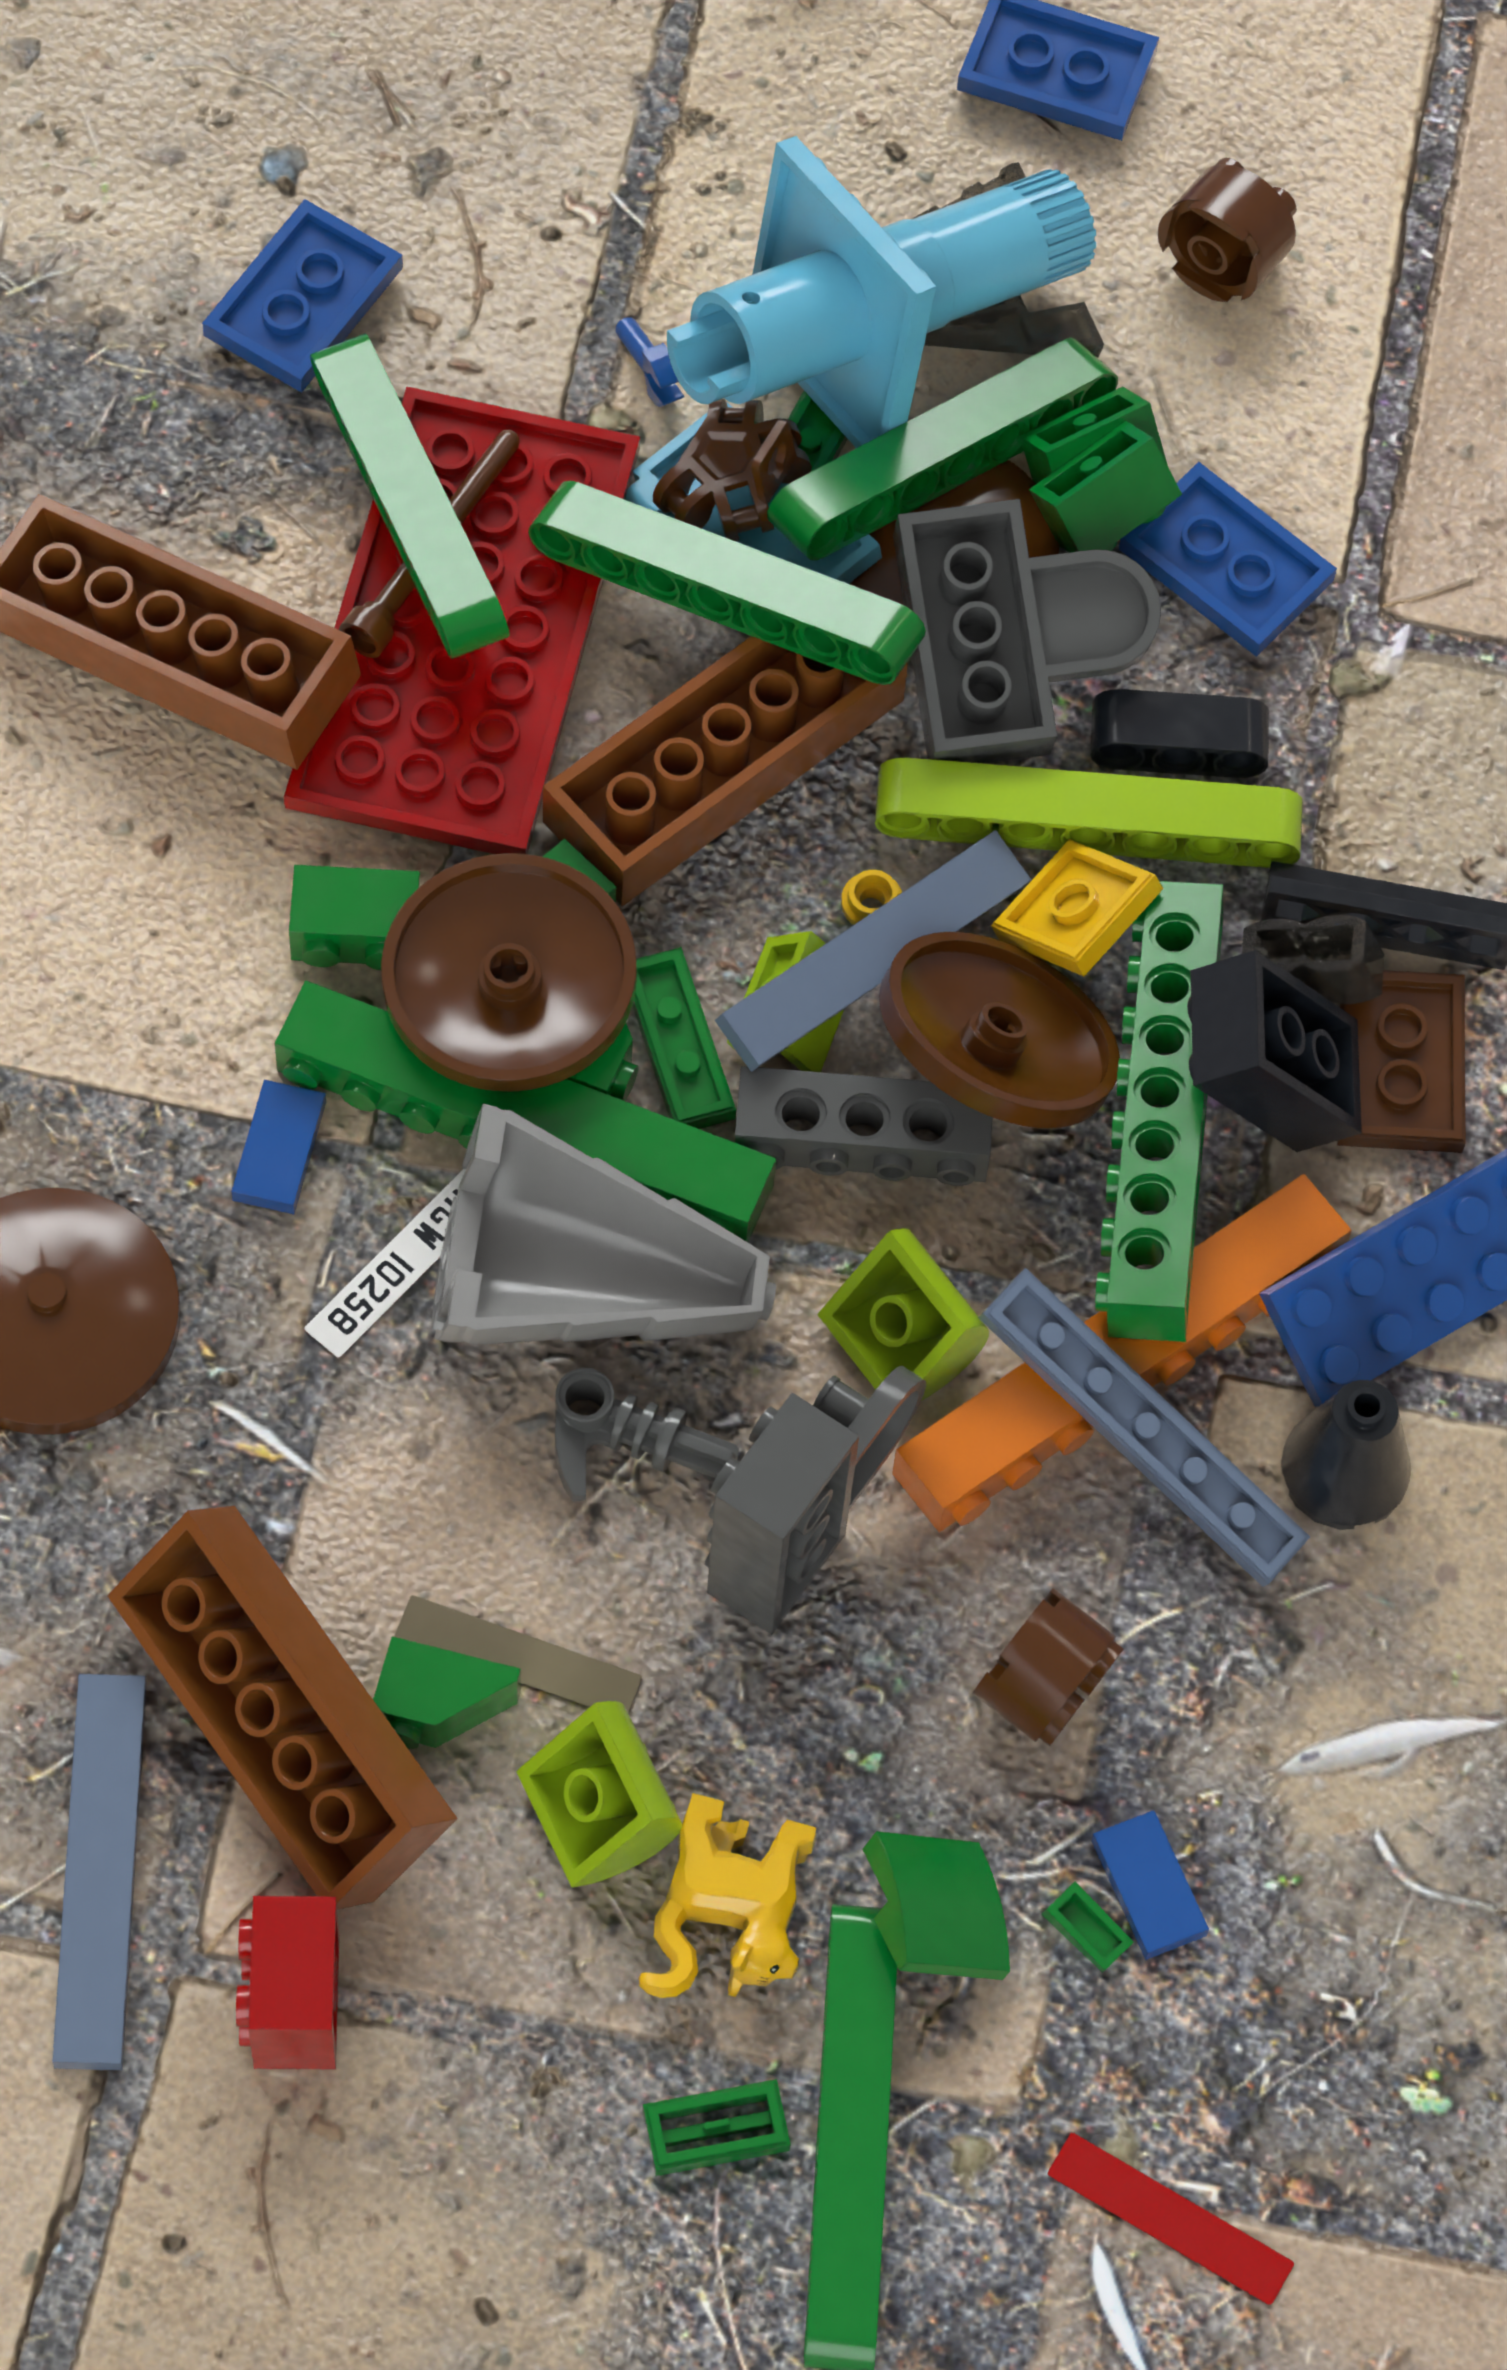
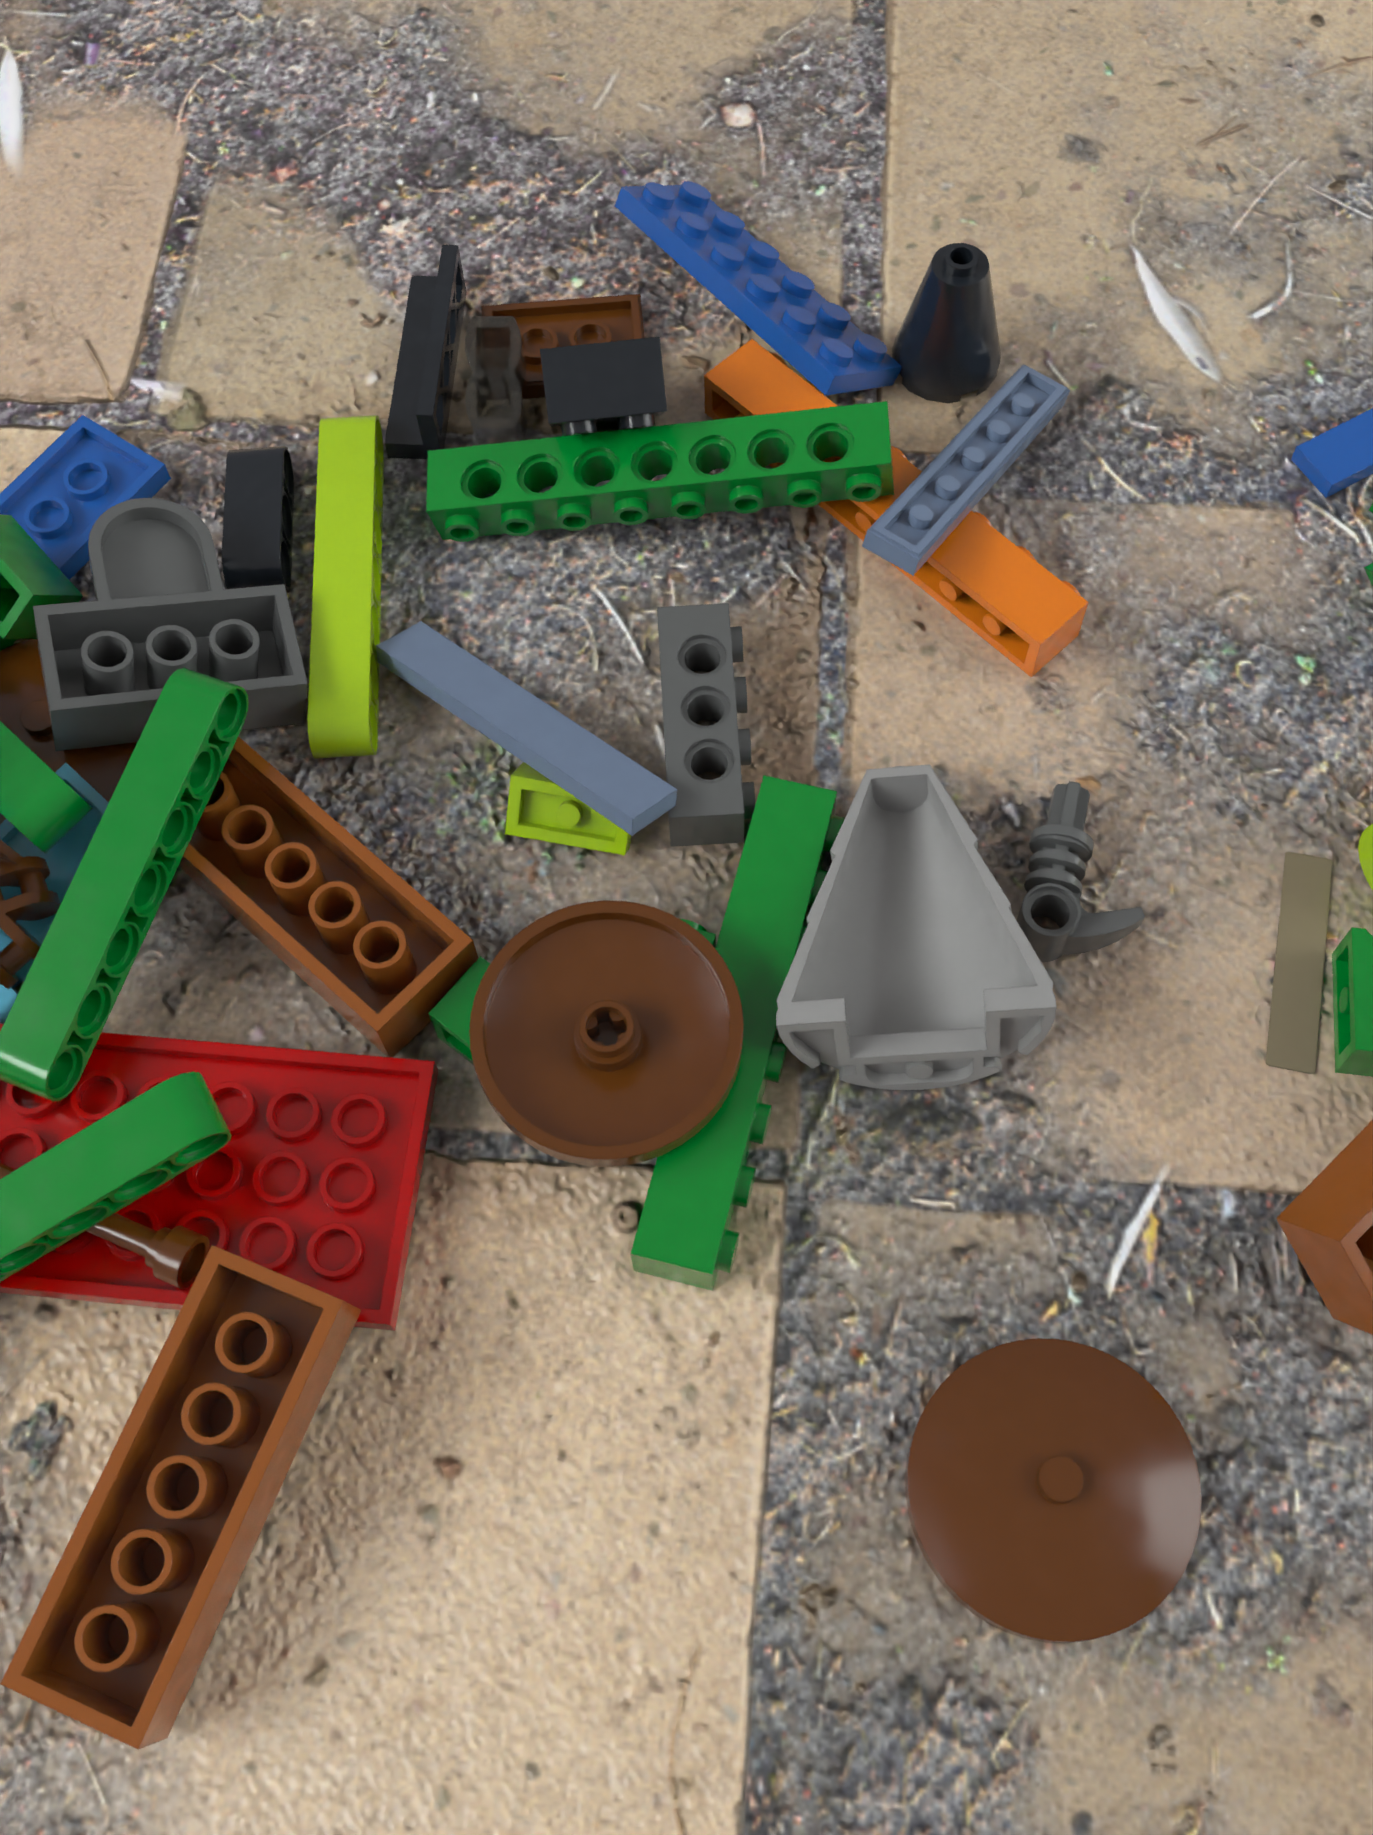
camera: 90 degrees left, 0 degrees up
blue tile [231,1080,326,1214] -> none
green brick [289,865,420,970] -> none
white sticker [304,1169,466,1358] -> none
green tile [632,947,736,1129] -> none
dark grey brick [705,1366,926,1635] -> none
lime brick [817,1228,989,1401] -> none
yellow plate [841,870,902,925] -> none
reddish brown dish [879,932,1120,1128] -> none
reddish brown brick [972,1588,1124,1746] -> none
yellow plate [991,839,1163,977] -> none

